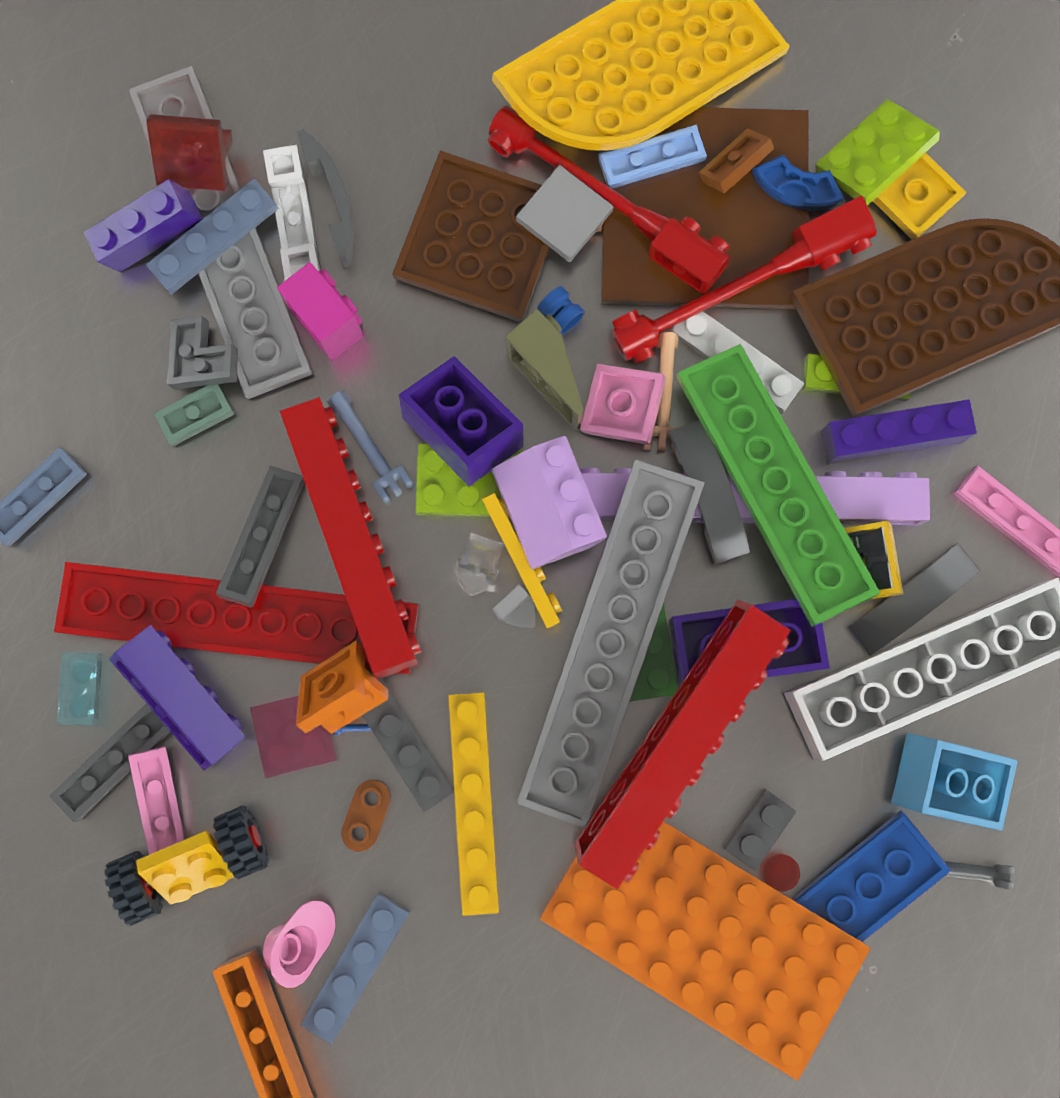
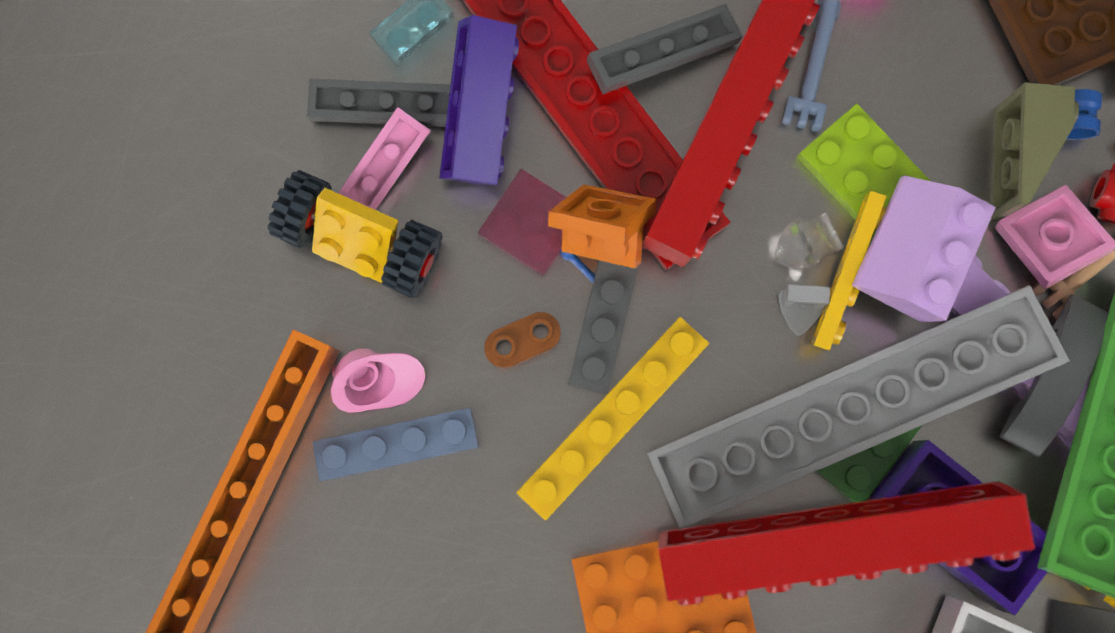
camera: 50 degrees right, 0 degrees up
dark purple brick [398,356,524,487] -> none

